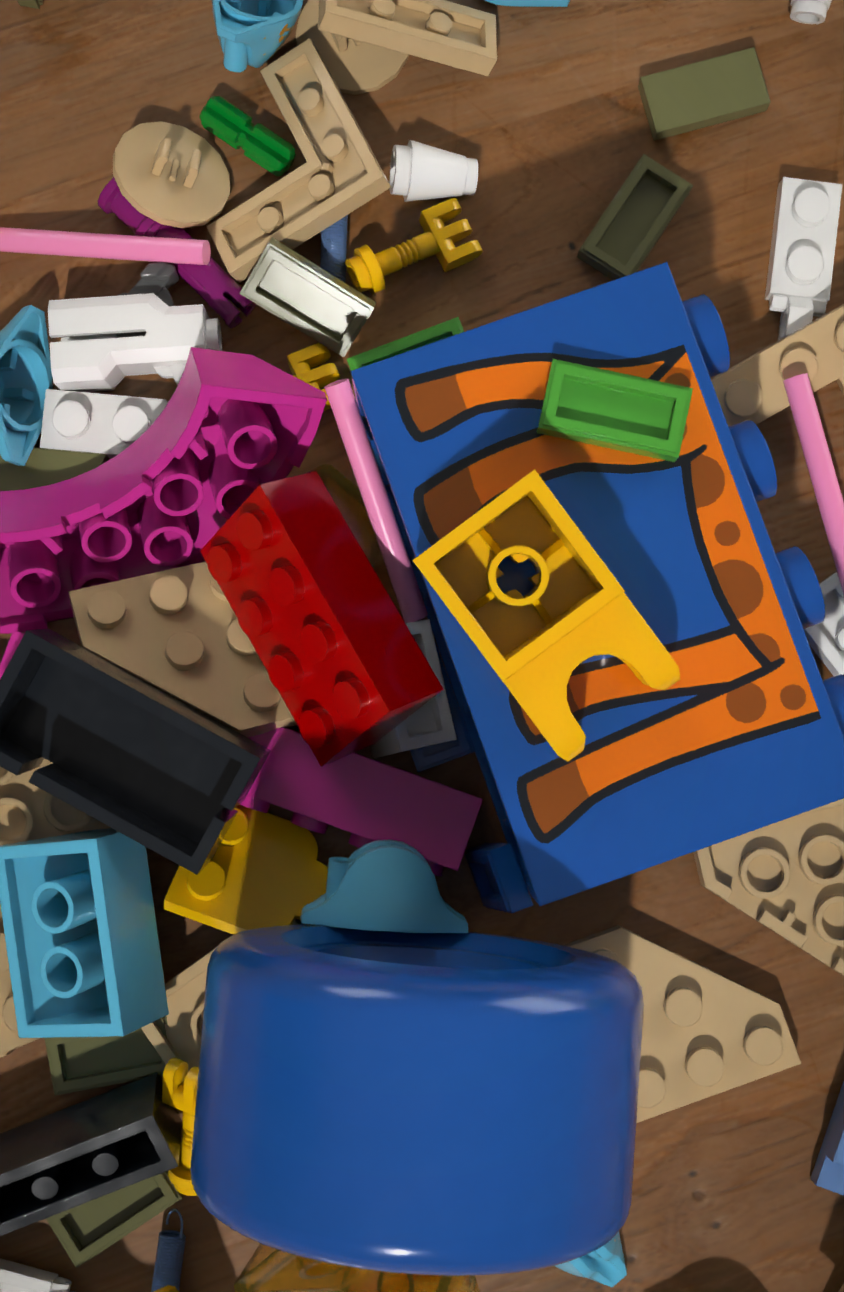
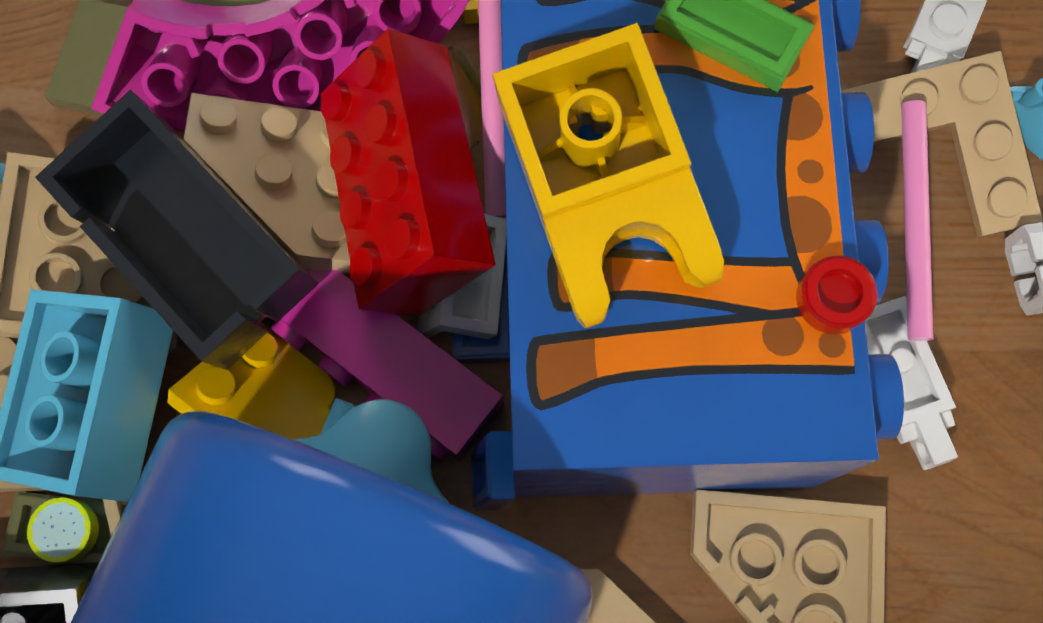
camera: 20 degrees right, 10 degrees down
none -> tile [27,498,99,563]
none -> red tile [796,256,878,334]

